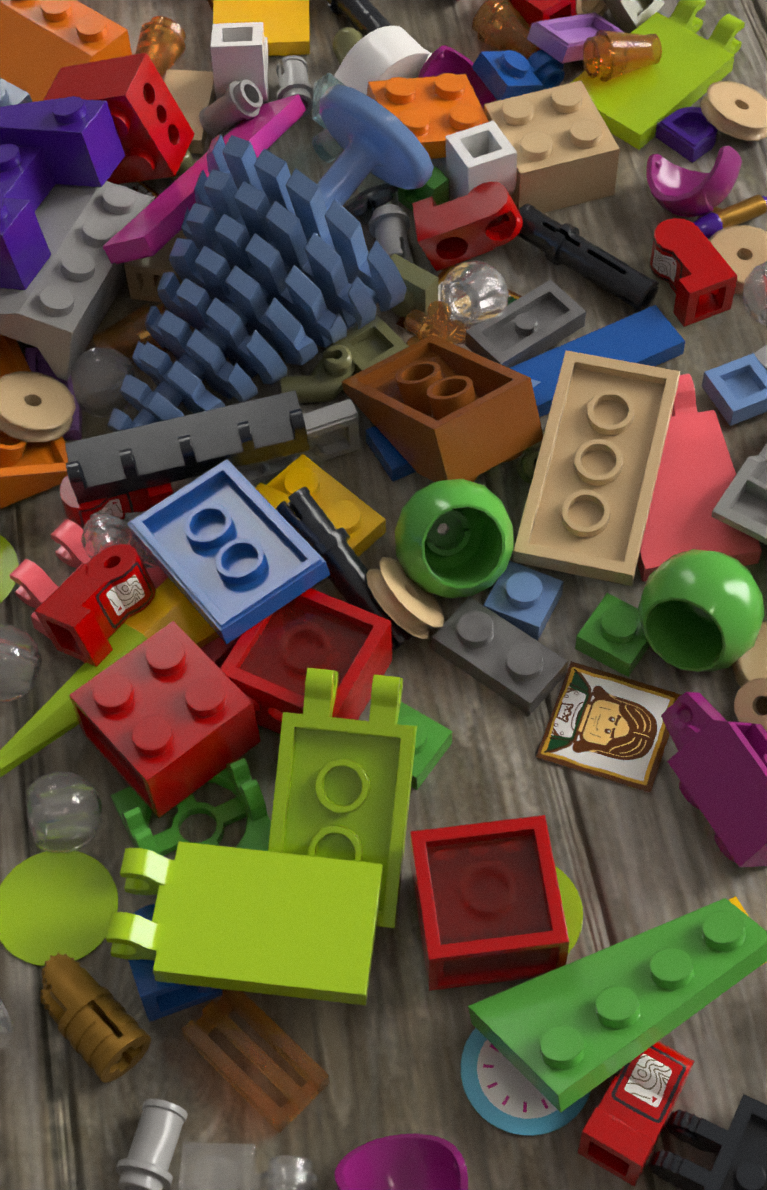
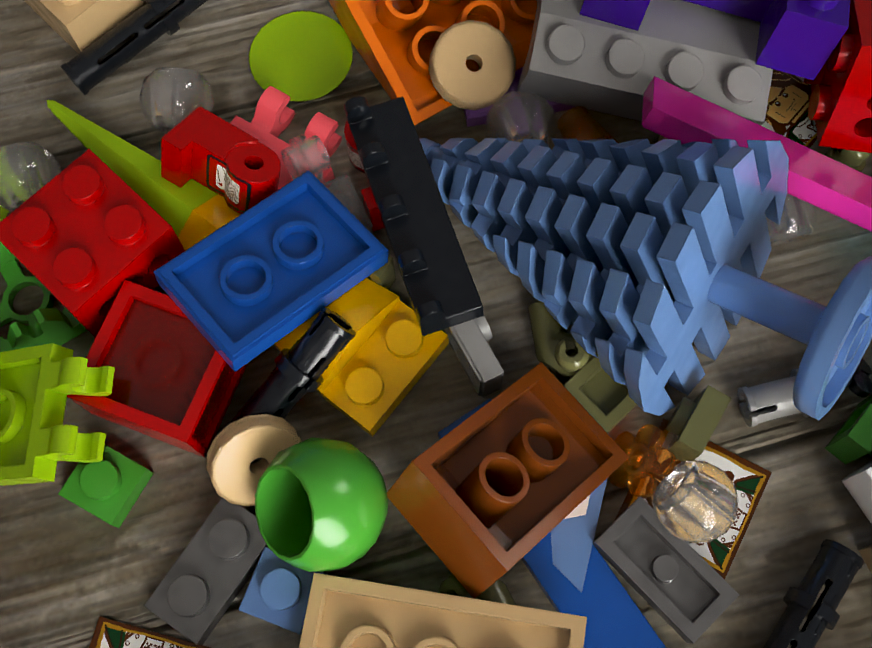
camera: 85 degrees right, 15 degrees up
red leg [412,181,523,272] -> none

